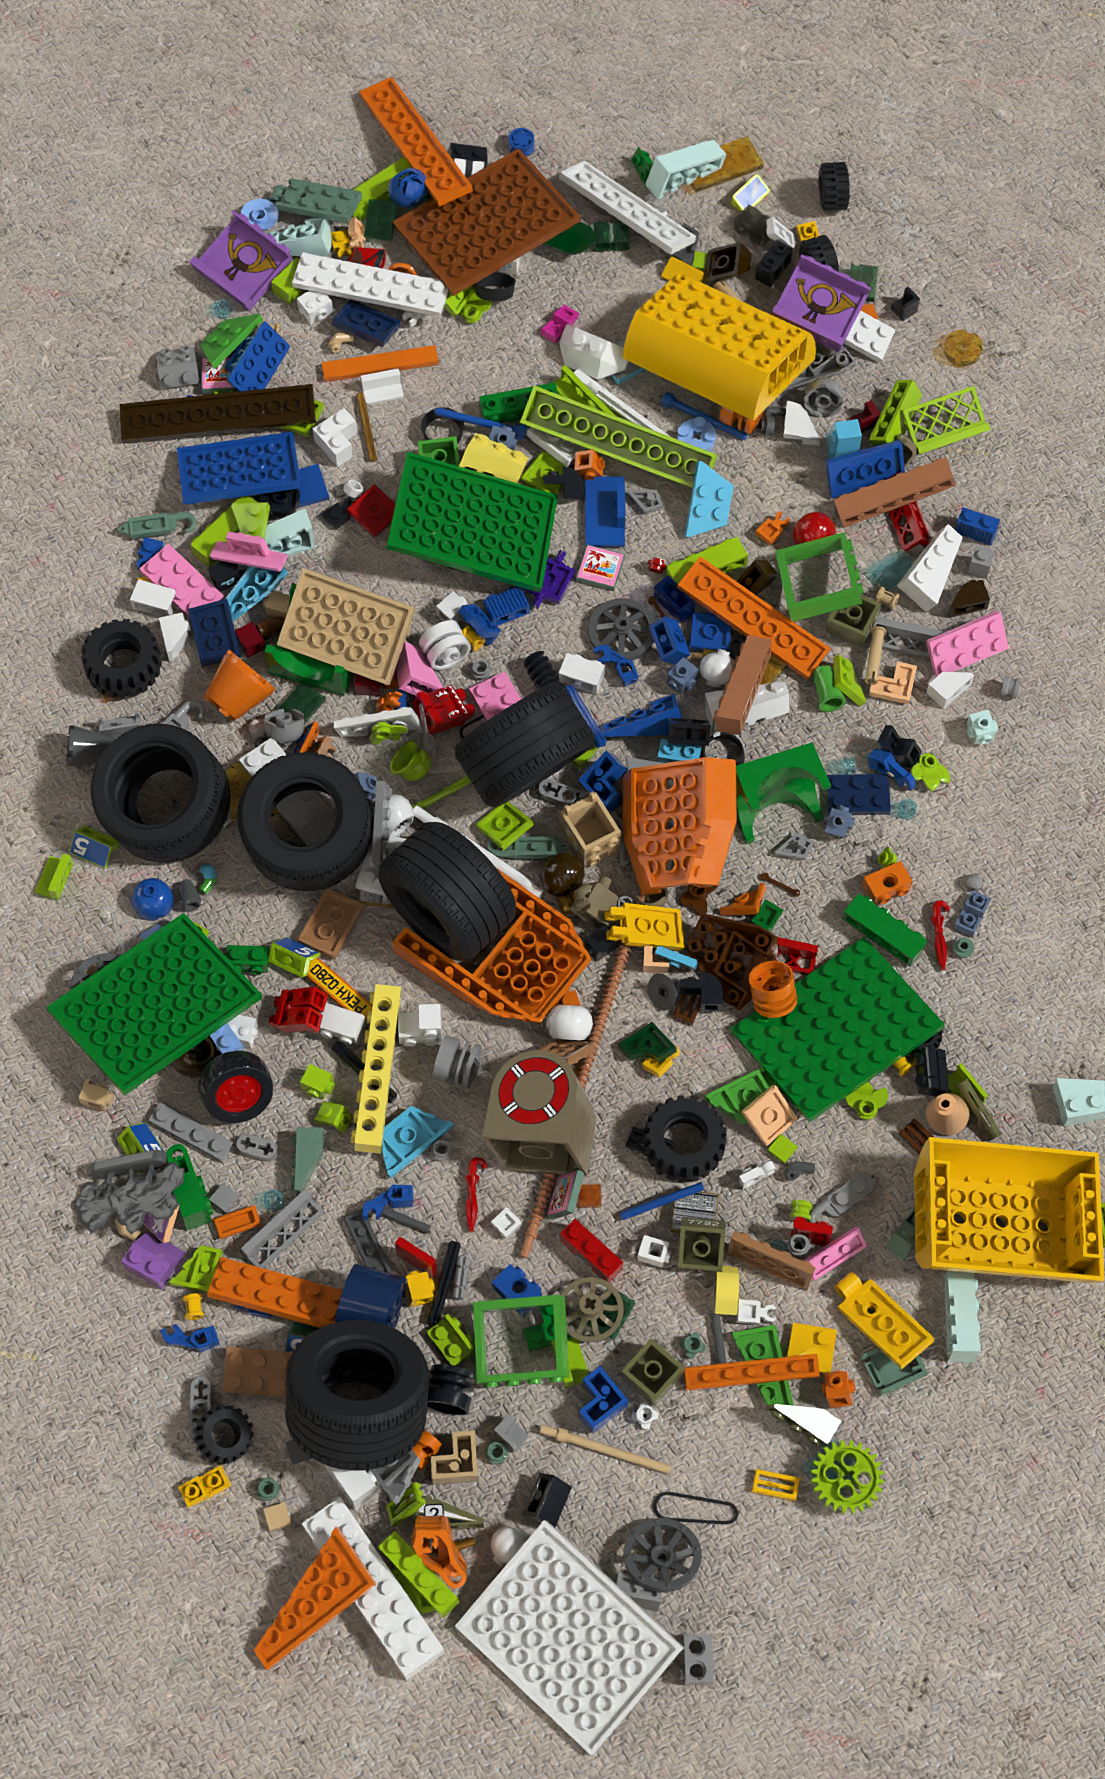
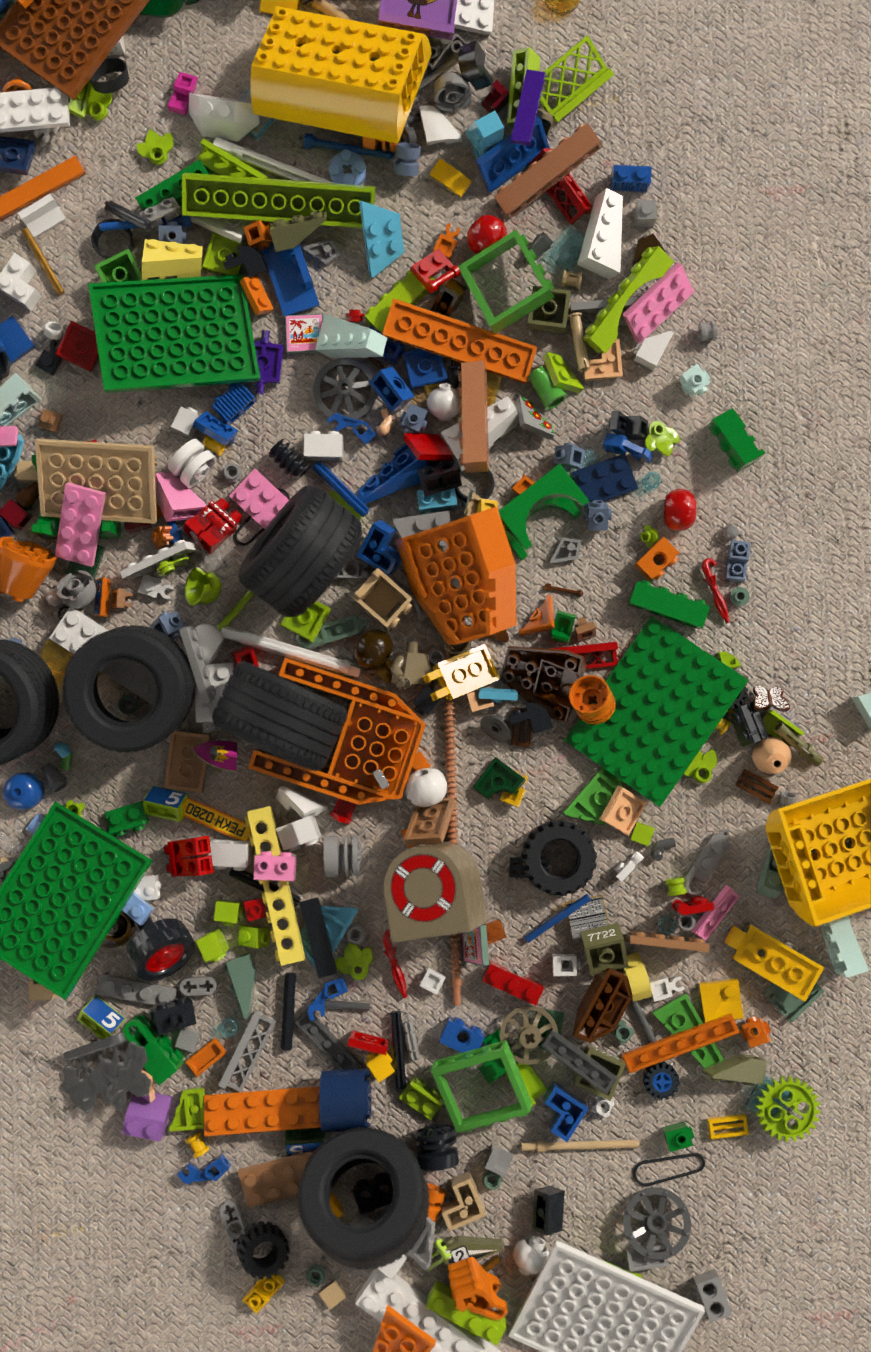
camera: 15 degrees left, 20 degrees up
none -> medium nougat tile [38,409,63,433]
none -> bright pink plate [55,482,106,567]
none -> black axle [104,201,152,231]
none -> lime plate [136,129,173,165]
none -> white plate [138,574,175,600]
none -> light grey hinge [139,197,181,229]
none -> black brick [150,996,196,1035]
none -> dark pink shield [192,740,237,773]
none -> lime brick [196,928,230,963]
none -> orange plate [240,276,274,315]
none -> red bracket [244,898,267,922]
none -> bright pink brick [254,851,296,881]
none -> olive slope [269,211,327,252]
none -> white slope [276,786,328,818]
none -> black axle [281,972,296,1051]
none -> black tile [299,897,338,978]
none -> light aqua wedge [315,314,387,358]
none -> red tile [329,798,357,824]
none -> lime plate [335,942,373,980]
none -> light grey tile [373,769,389,790]
none -> light nougat arm [376,408,394,436]
none -> sand blue wheel [394,143,421,176]
none -> red tile [403,433,453,461]
none -> red plate [410,249,461,293]
none -> yellow slope [429,159,472,197]
none -> black brick [458,40,493,91]
none -> dark purple tile [511,69,545,146]
none -> light grey tile [516,396,555,440]
none -> dark grey cone [528,232,553,257]
none -> dark grey tile [541,1030,618,1095]
none -> sand blue brick [553,443,585,472]
none -> reddish brown wedge [573,968,632,1043]
none -> medium nougat tile [575,617,596,642]
none -> lime arch [582,246,674,353]
none -> black wheel [642,1061,680,1100]
none -> green brick [662,1121,694,1152]
none -> red piece [664,489,697,531]
none -> green wedge [709,408,765,472]
none -> lime tile [717,652,741,669]
none -> animal [753,685,790,712]

